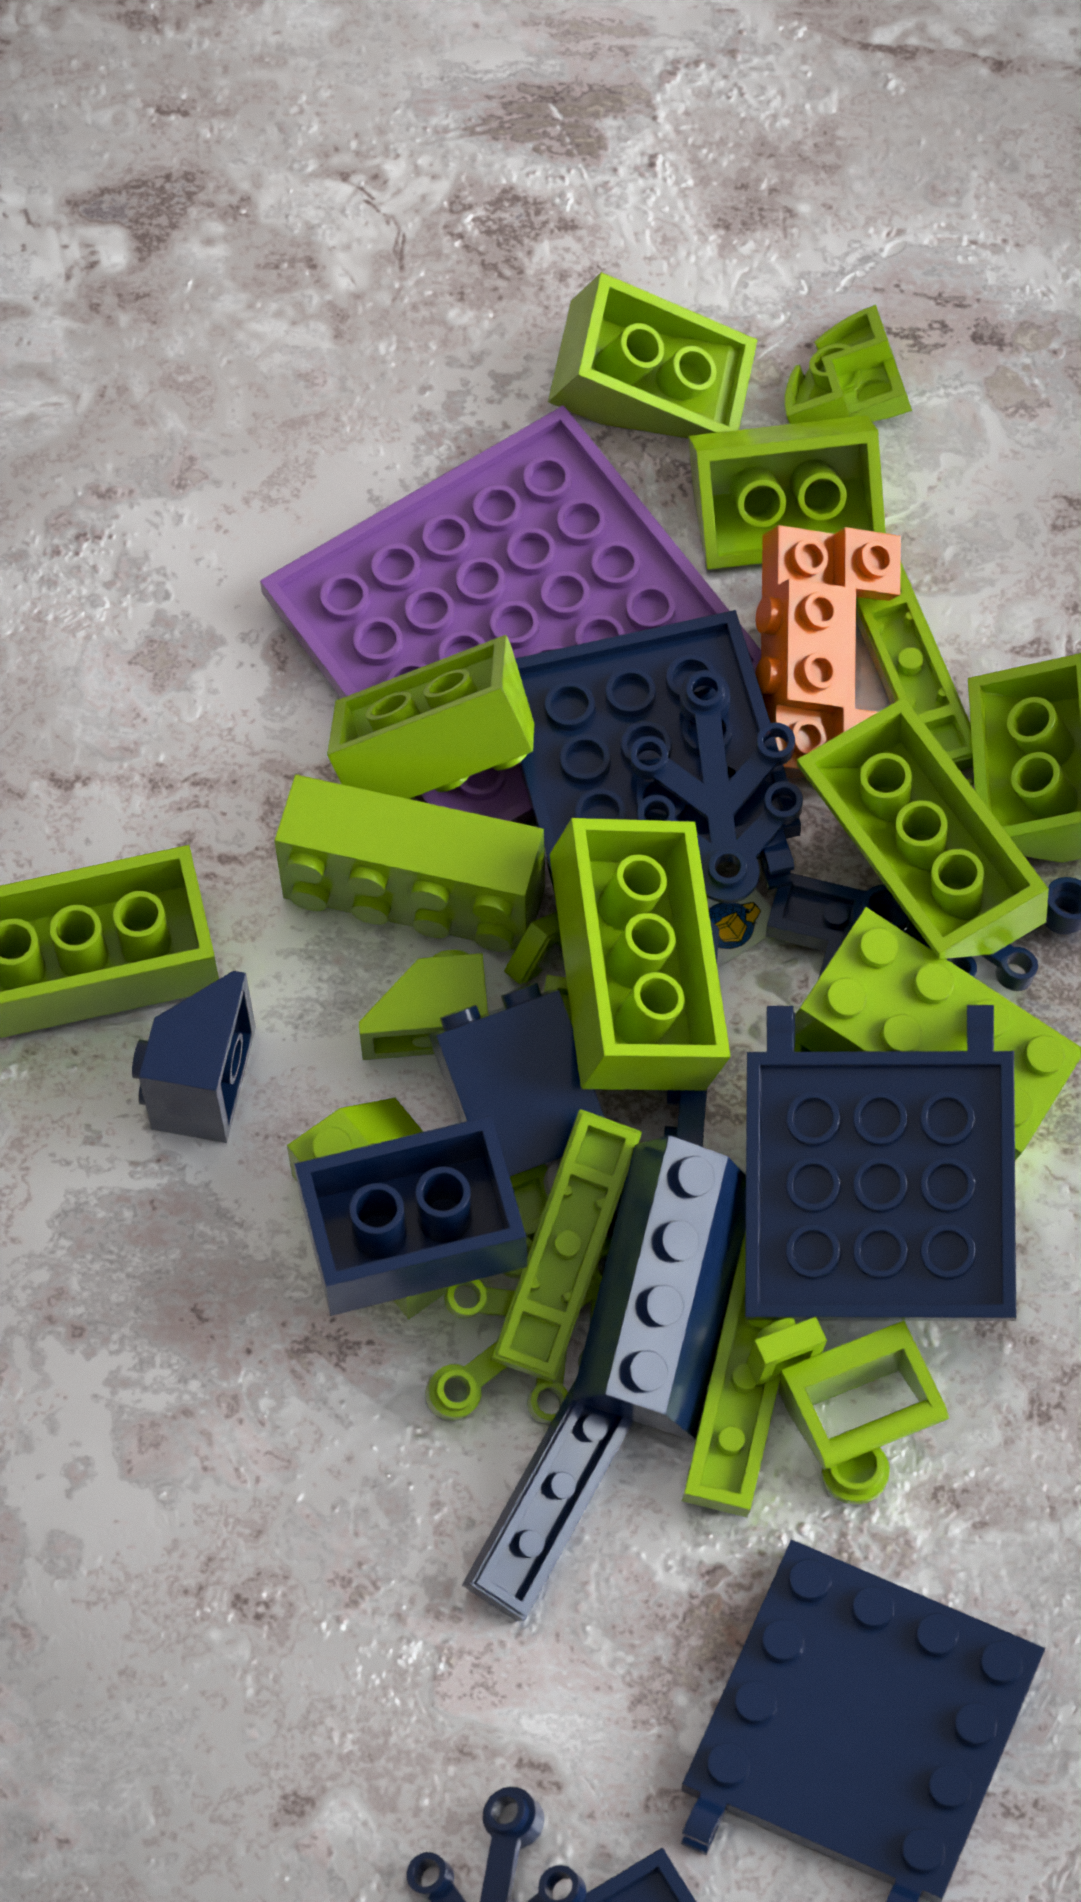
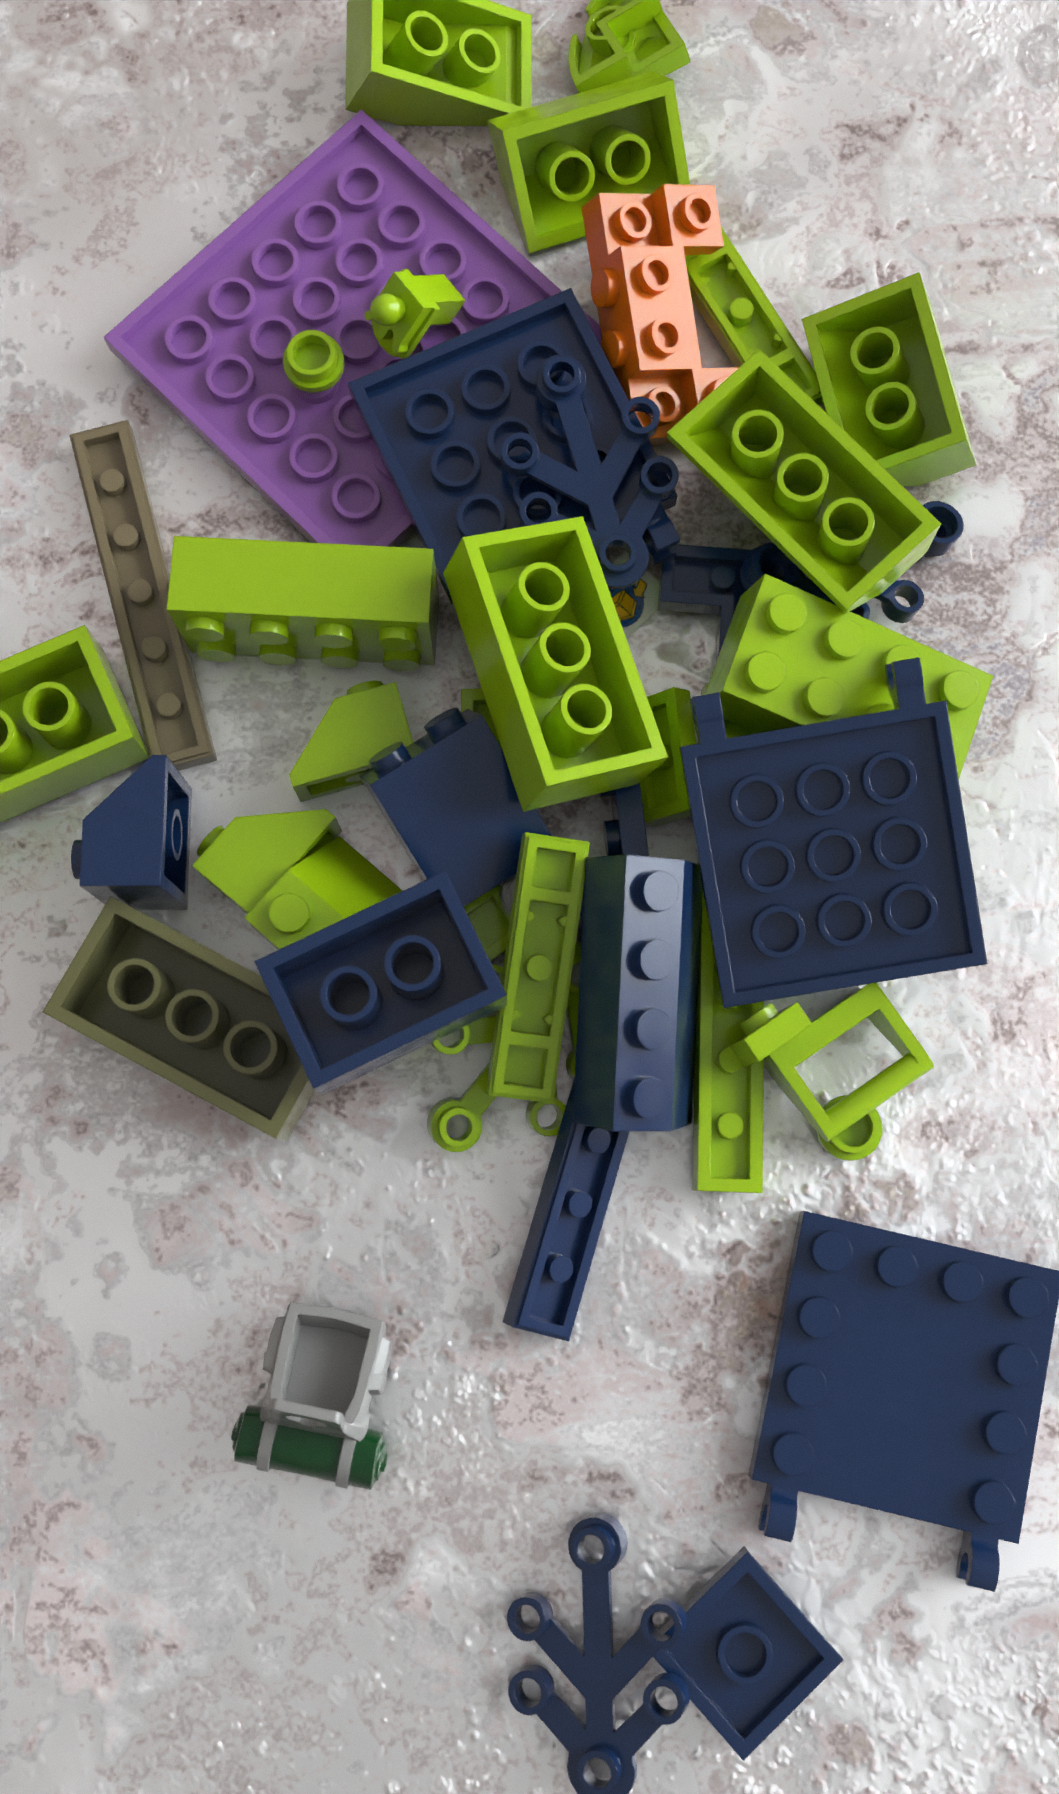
camera: 15 degrees left, 15 degrees up
lime slope [327,635,535,799] -> none
lime tile [504,912,562,984] -> none
none -> olive brick [42,896,315,1142]
none -> dark tan tile [69,420,217,771]
none -> lime slope [192,809,342,914]
none -> light grey piece [231,1302,392,1490]
none -> lime plate [283,330,345,393]
none -> lime piece [364,269,466,359]
none -> lime plate [640,687,696,827]

